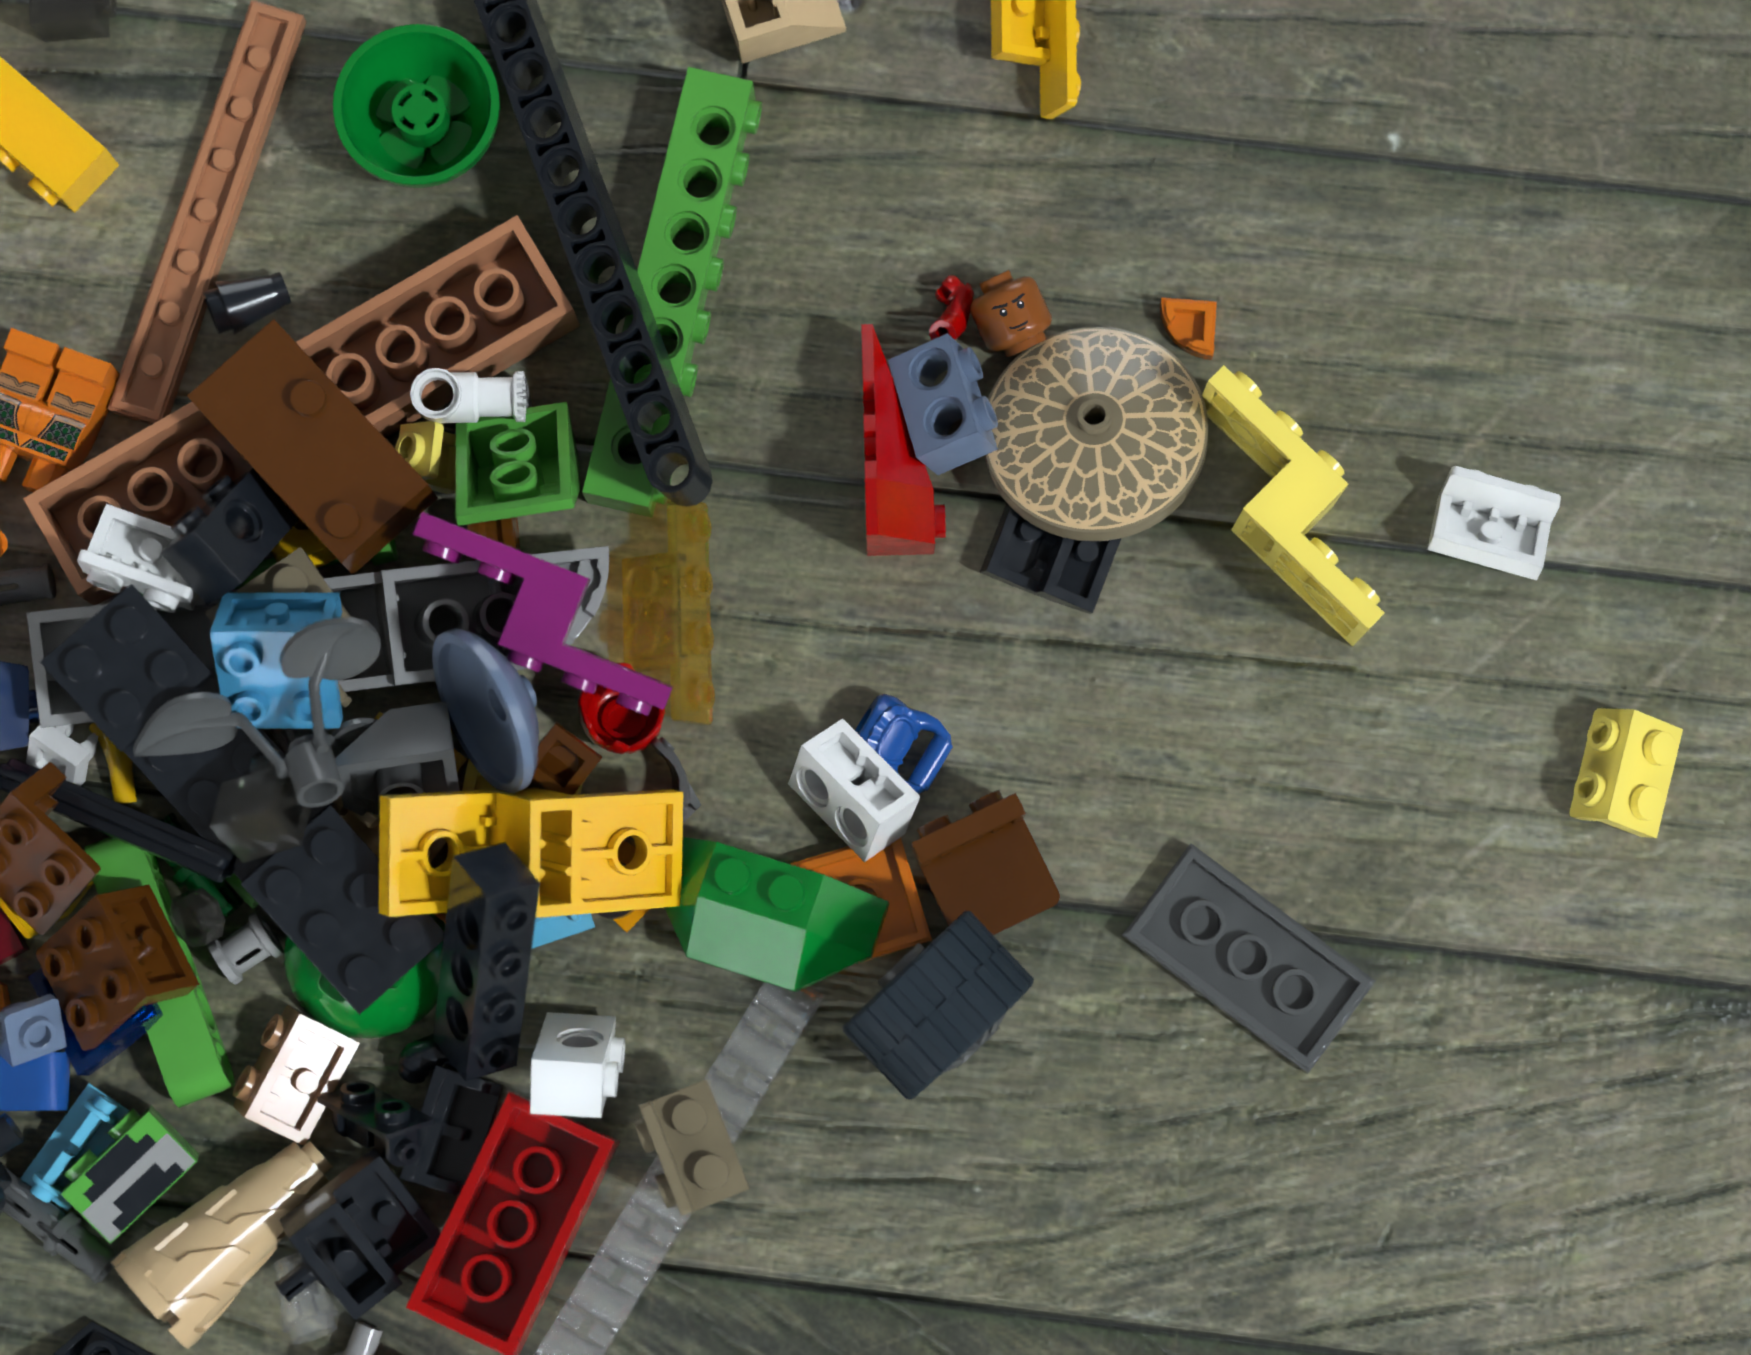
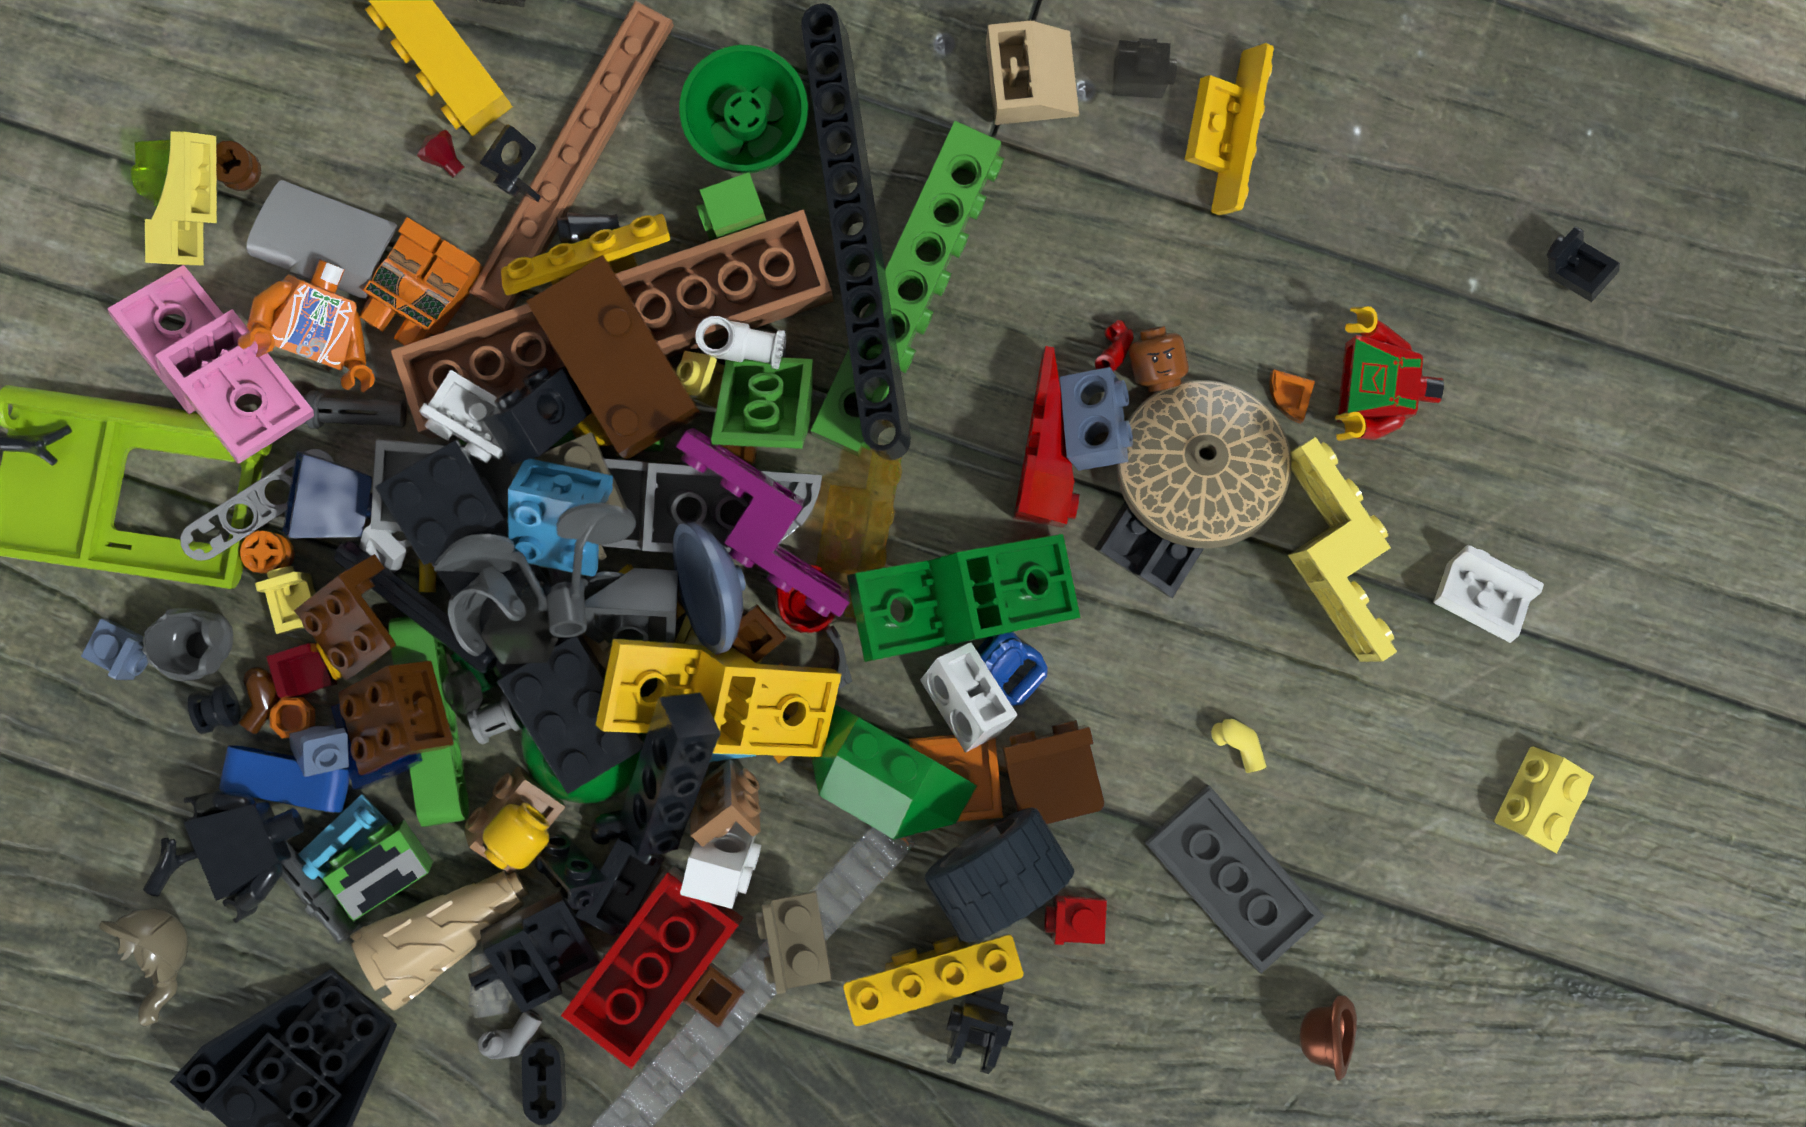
camera: 10 degrees right, 5 degrees up
none -> dark red rock [417,129,465,178]
none -> dark grey helmet [448,566,526,656]
none -> black bracket [480,124,541,202]
none -> yellow head [483,802,549,869]
none -> yellow bracket [501,214,671,296]
none -> reddish brown slope [683,962,745,1028]
none -> medium nougat bracket [690,759,761,847]
none -> bright green brick [696,172,767,241]
none -> yellow bracket [843,934,1023,1026]
none -> green bracket [847,534,1081,662]
none -> black hinge [946,983,1013,1074]
none -> red bracket [1044,895,1107,945]
none -> light yellow arm [1211,719,1267,773]
none -> copper hat [1300,995,1357,1081]
none -> torso [1335,306,1444,441]
none -> black bracket [1547,226,1620,302]

